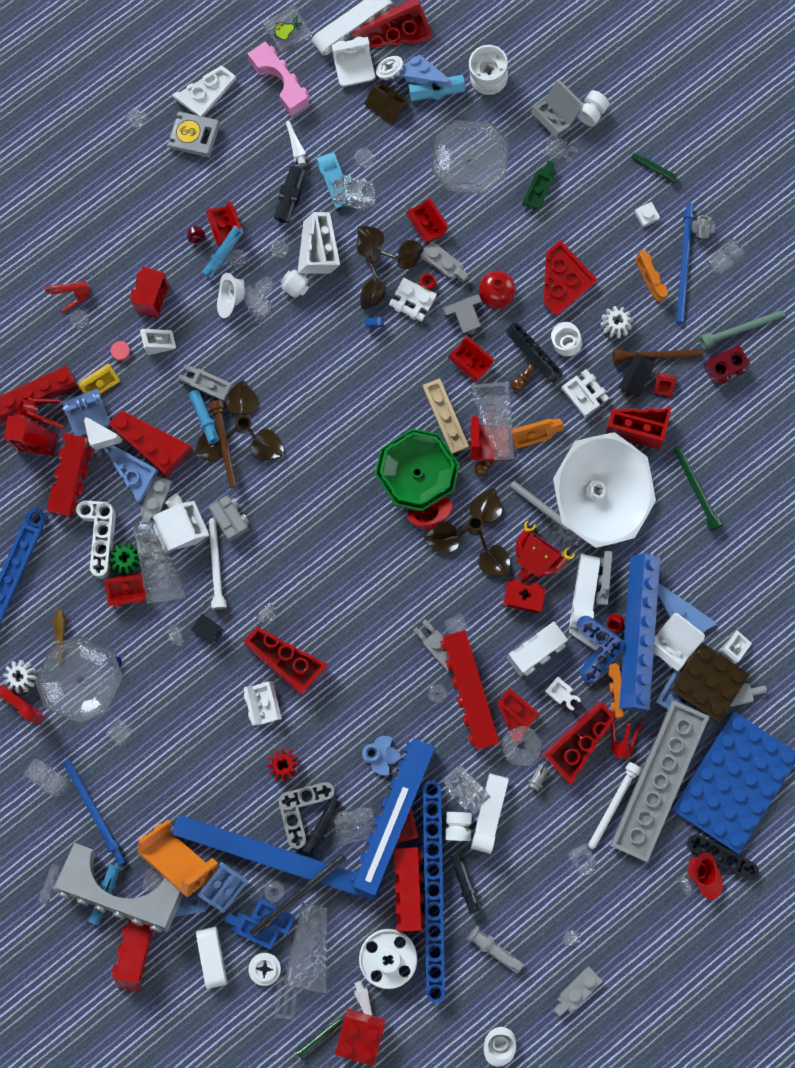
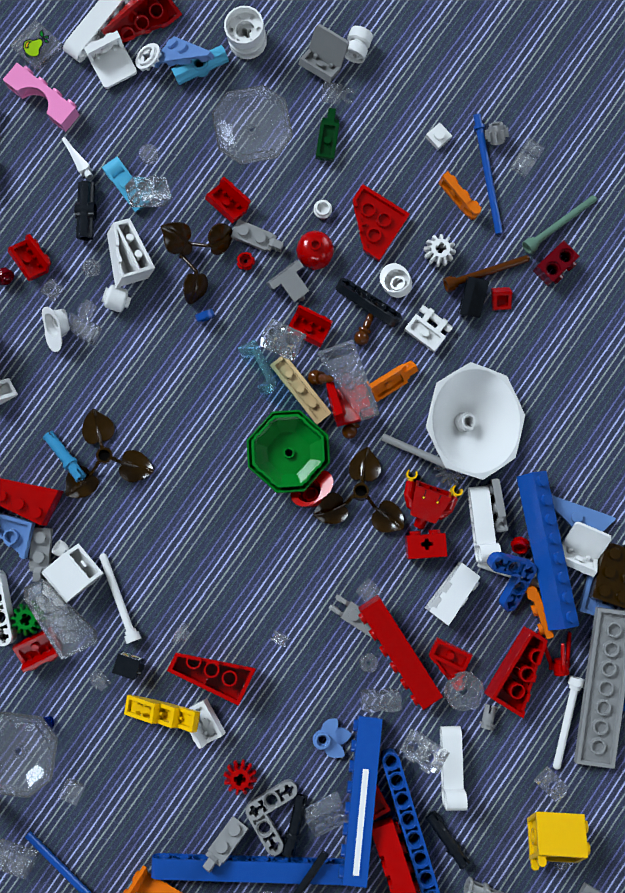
camera: 25 degrees left, 5 degrees up
light grey hinge [178,365,233,402] -> none
dark azure pin [202,225,244,278] -> none
reddish brown piece [208,400,237,489] -> none
light grey brick [209,495,250,542] -> none
dark brown panel [364,82,410,124] -> none
white plate [389,278,437,322] -> none
white wheel [446,812,472,841] -> none
white plate [545,677,581,711] -> none
red wedge [605,407,672,450] -> none
dark green piece [631,153,678,184] -> none
dark green piece [674,446,723,531] -> none
none -> yellow slope [124,695,200,733]
none -> light grey hinge [202,816,249,873]
none -> clear light blue panel [238,339,277,395]
none -> clear brick [260,318,306,362]
none -> clear bush [270,630,290,647]
none -> reddish brown bar [308,370,334,385]
none -> white plate [313,200,332,219]
none -> clear brick [360,688,402,713]
none -> yellow container [527,811,590,871]

